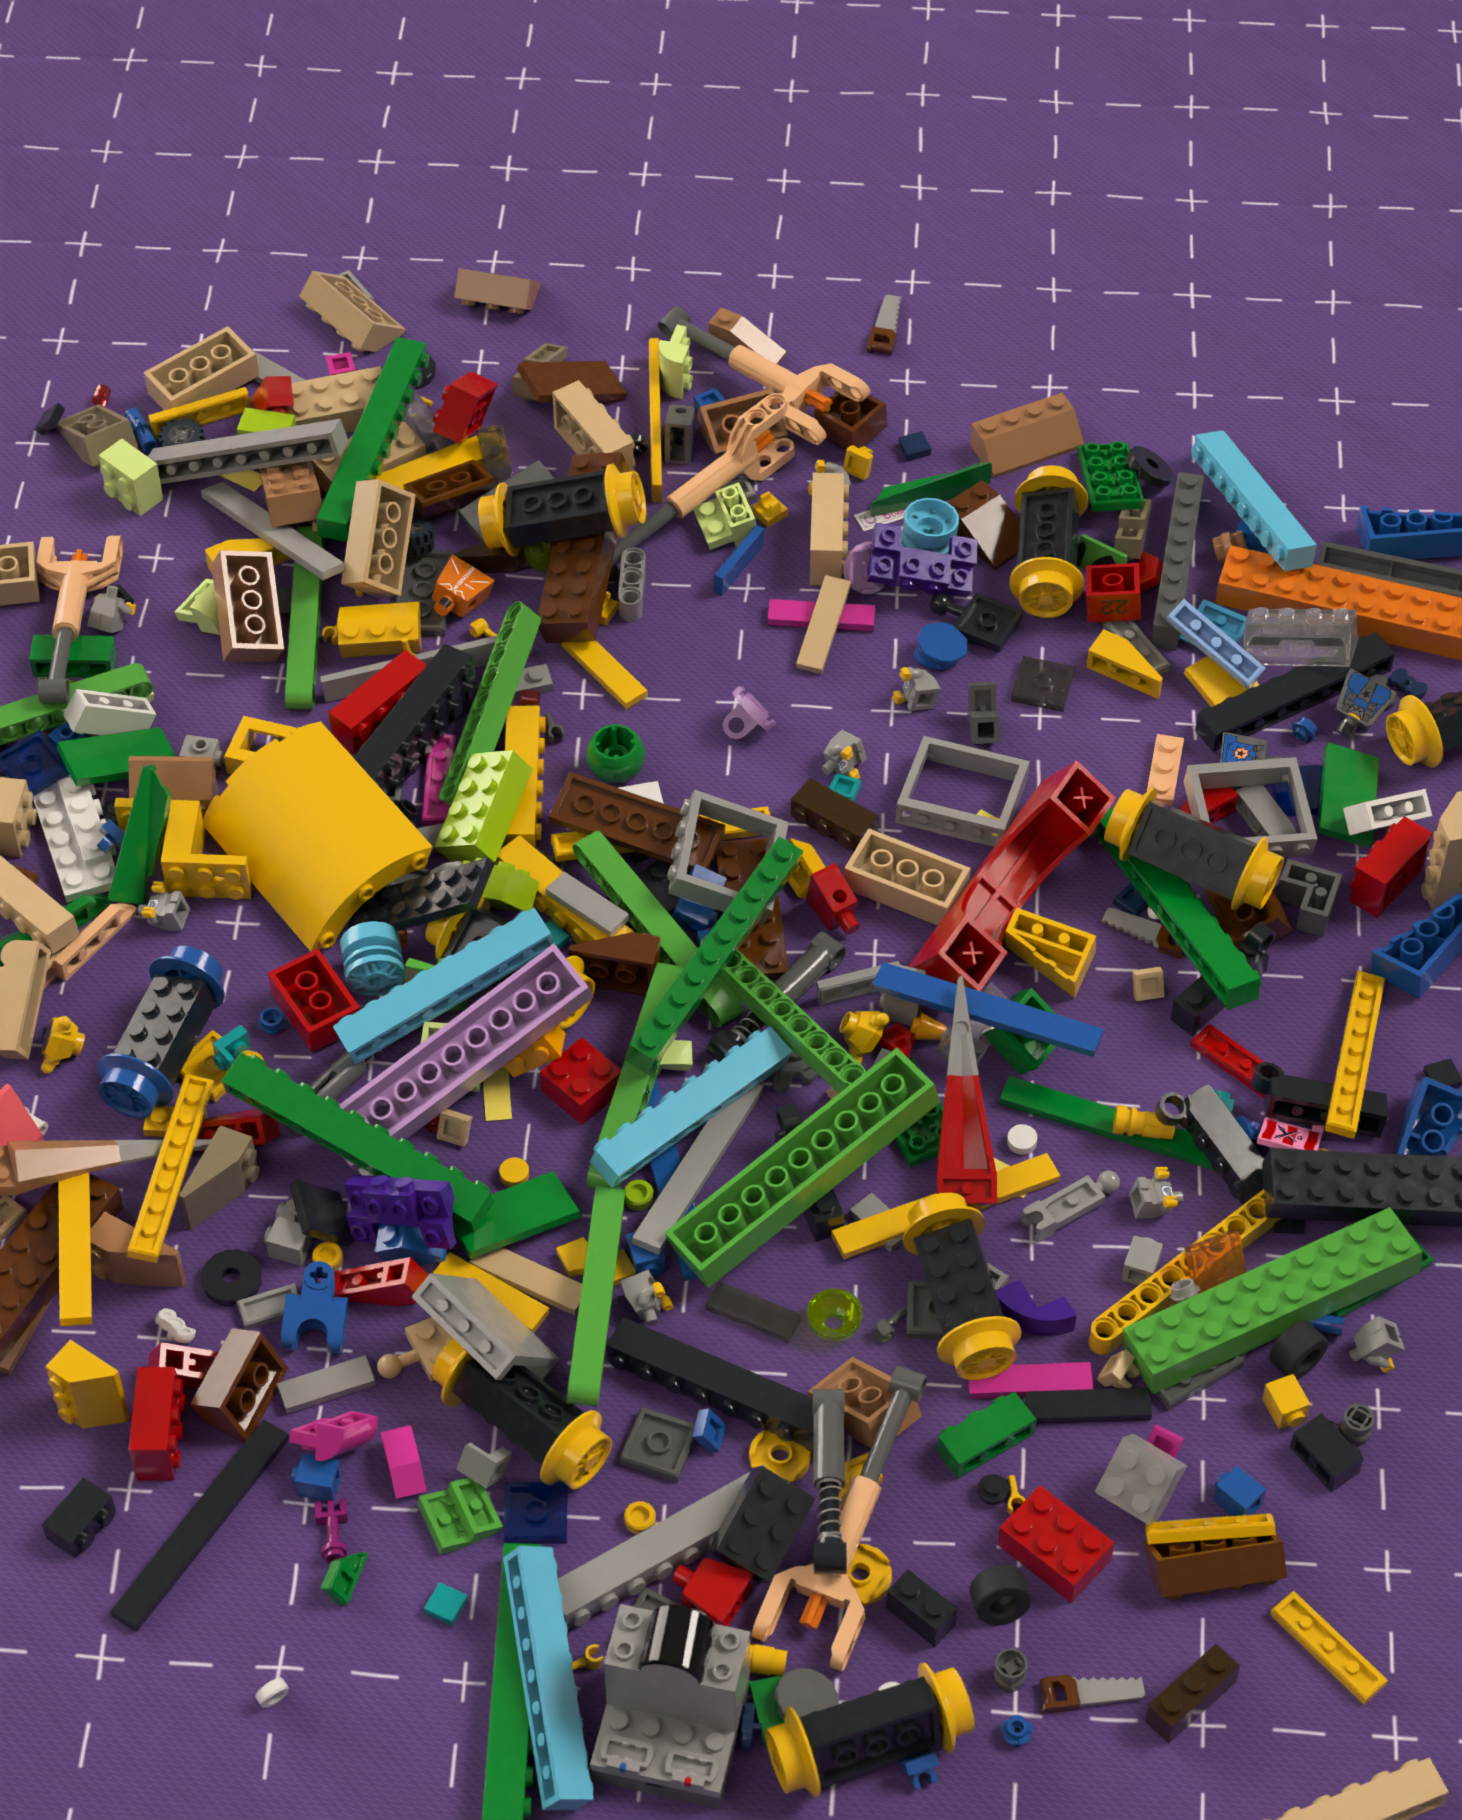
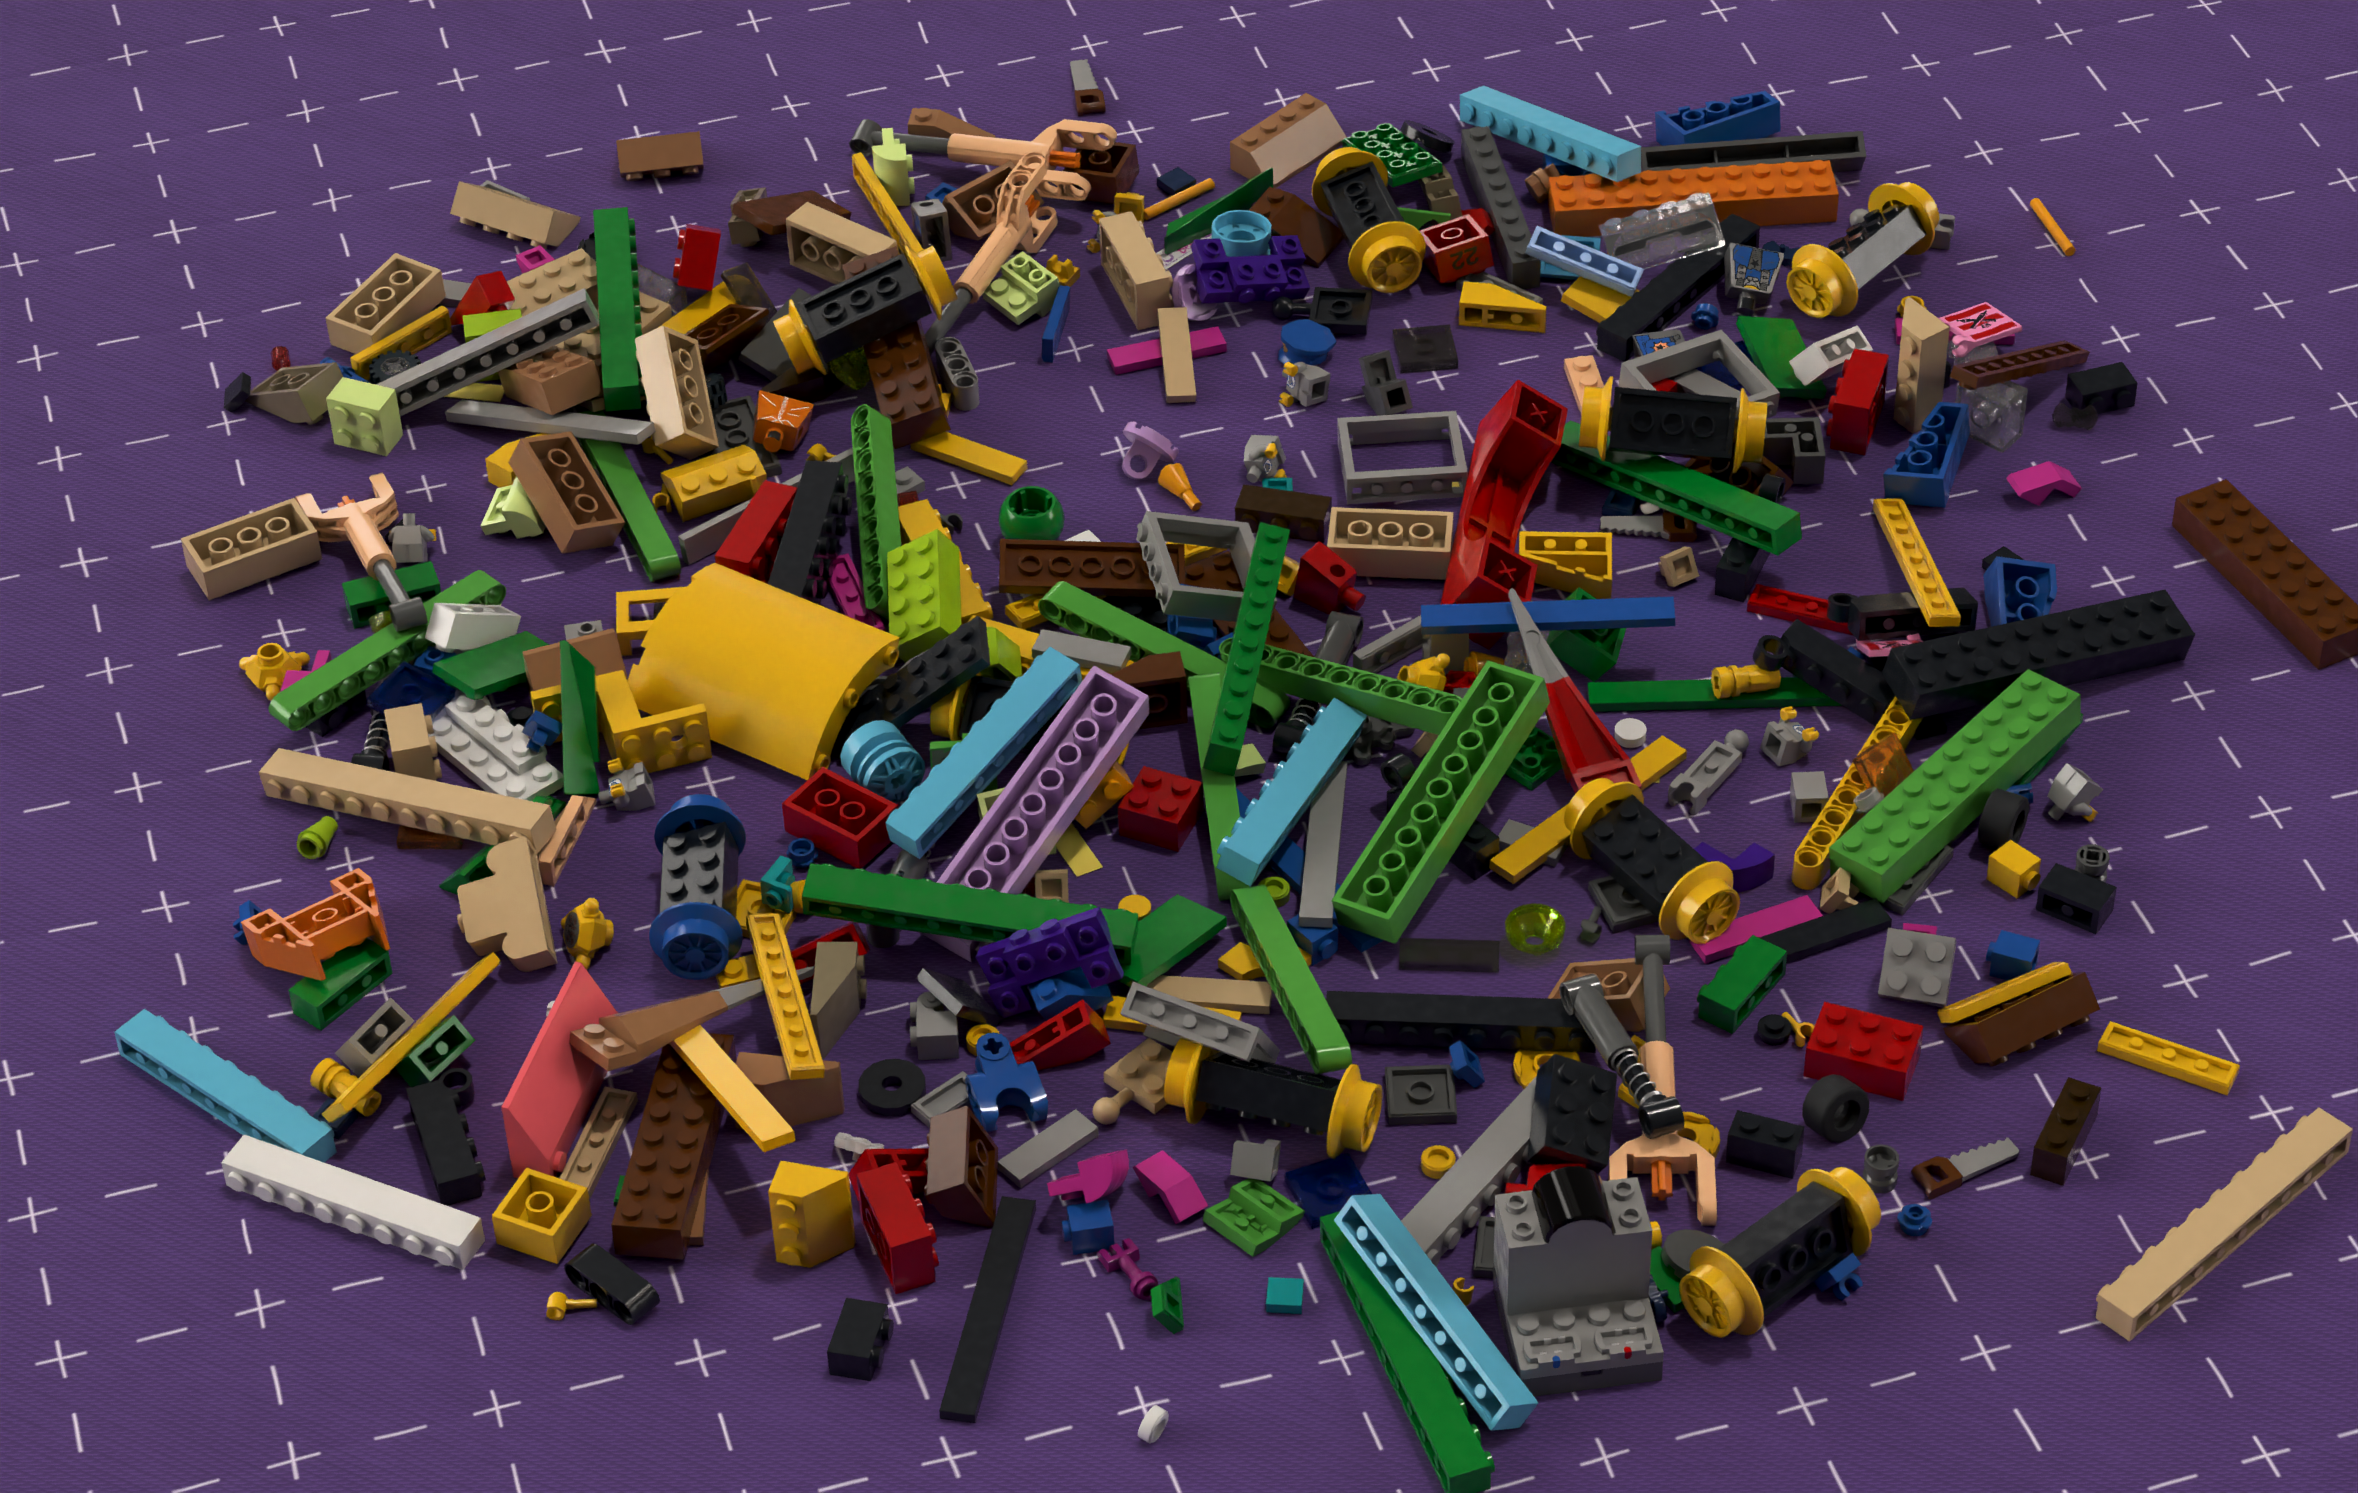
camera: 20 degrees left, 10 degrees down
light grey piece [620,1270,674,1326] -> none
none -> light orange bar [1144,178,1215,220]
none -> light orange cone [1158,463,1202,511]

